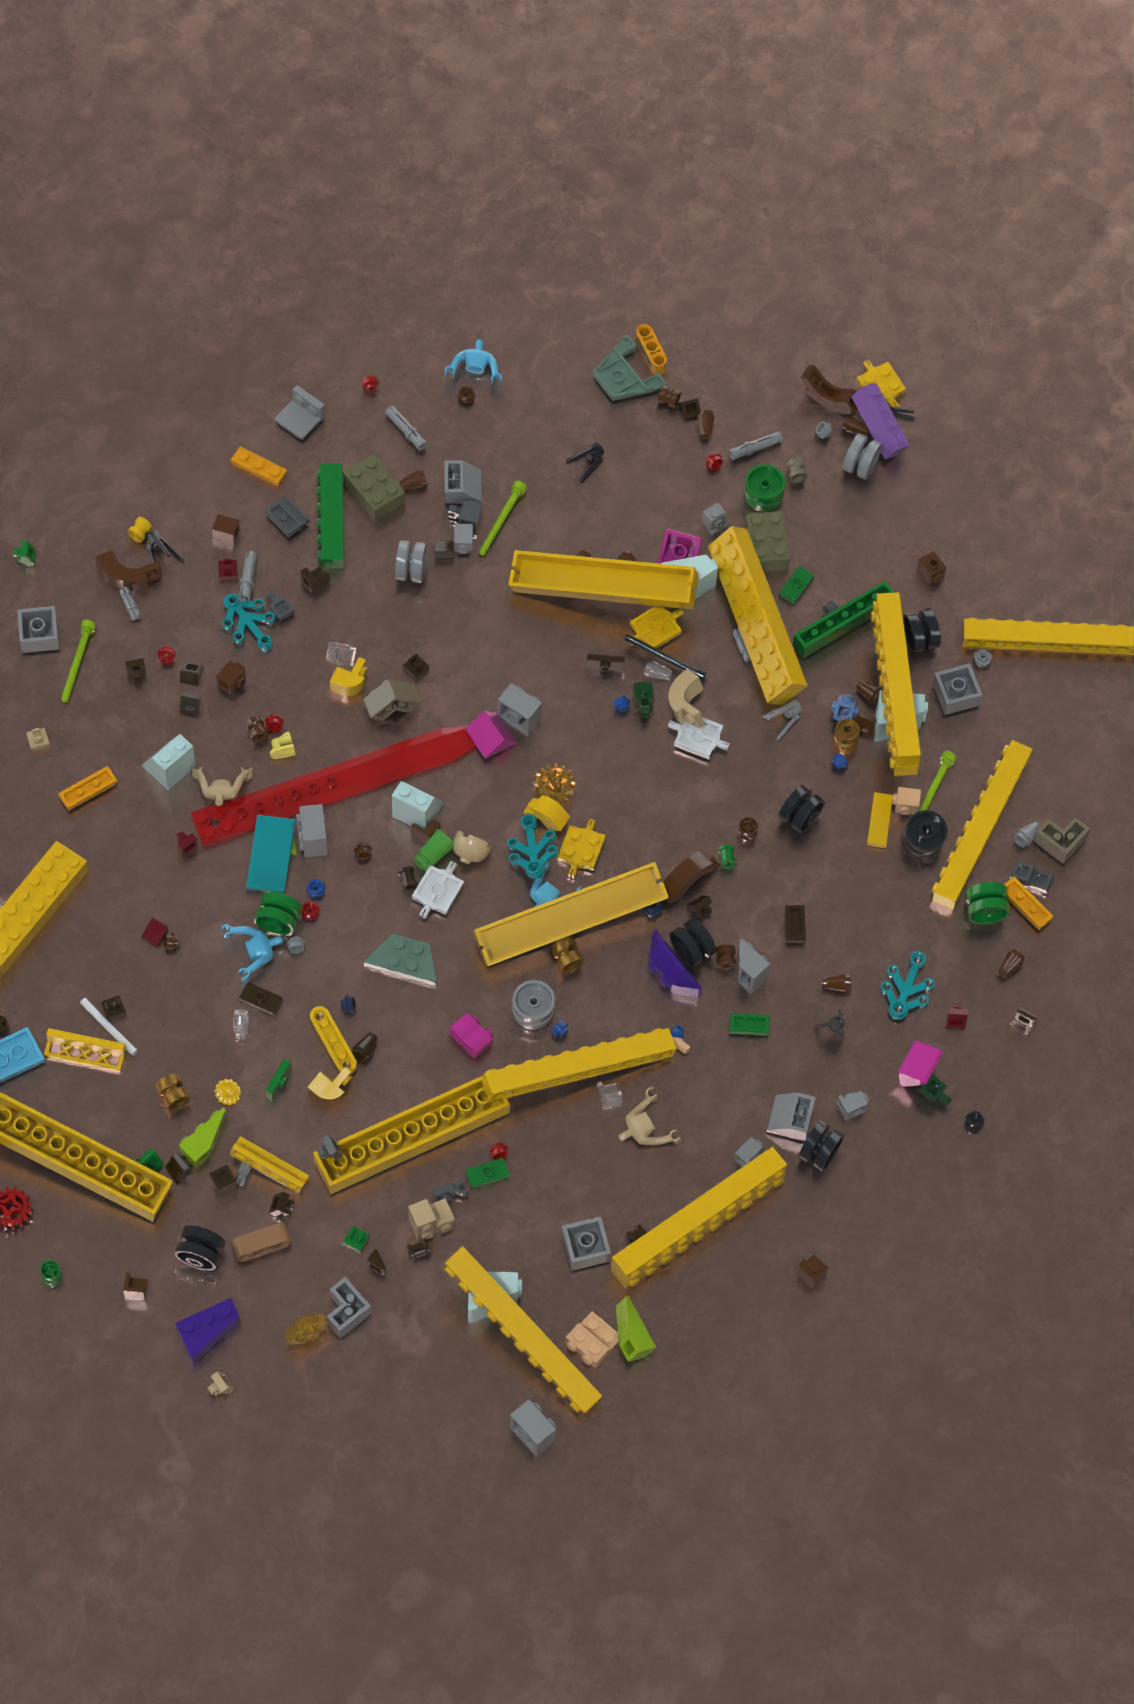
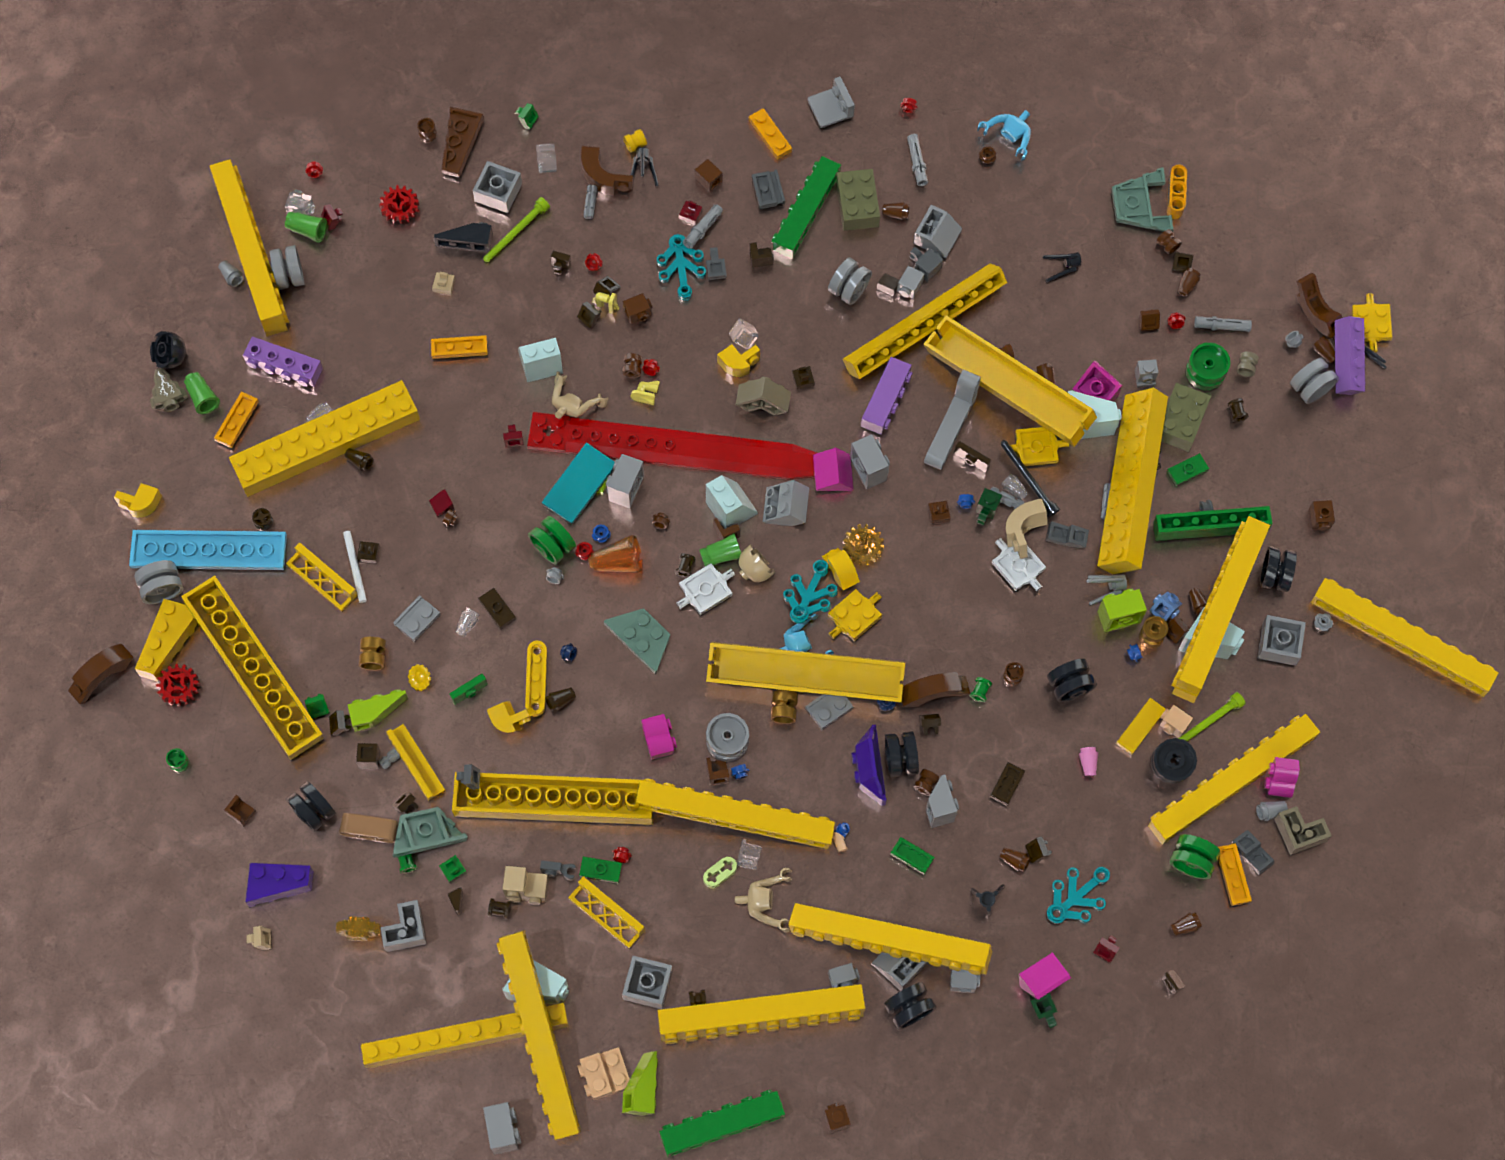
camera: 30 degrees right, 5 degrees up
medium azure piece [221,924,283,983] -> none
lime piece [479,481,528,556] -> none
black plate [965,1111,984,1130] -> none
none -> dark brown cone [345,448,374,471]
none -> yellow brick [361,1003,569,1069]
none -> light grey plate [393,595,441,642]
none -> sand green wing [393,807,468,858]
none -> green bush [396,854,417,874]
none -> black slope [434,222,493,253]
none -> clear panel [536,144,557,173]
none -> yellow fence [568,876,645,949]
none -> clear orange cone [588,535,643,573]
none -> light yellow piece [592,292,619,314]
none -> green brick [659,1089,785,1158]
none -> yellowish green beam [703,857,737,888]
none -> reddish brown panel [706,757,730,785]
none -> light grey slope [763,480,809,526]
none -> yellow brick [788,903,992,975]
none -> light grey plate [805,694,854,730]
none -> yellow brick [842,263,1007,379]
none -> medium lavender brick [861,357,913,435]
none -> light grey beam [924,369,981,470]
none -> reddish brown tile [928,501,951,523]
none -> light grey axle [990,487,1025,509]
none -> dark brown tile [1025,837,1052,863]
none -> dark grey slope [1045,521,1089,548]
none -> bright pink cone [1079,747,1098,776]
none -> lime brick [1097,589,1147,632]
none -> reddish brown tile [1140,309,1160,331]
none -> dark brown bush [1228,398,1249,423]
none -> dark pink brick [1264,757,1300,798]

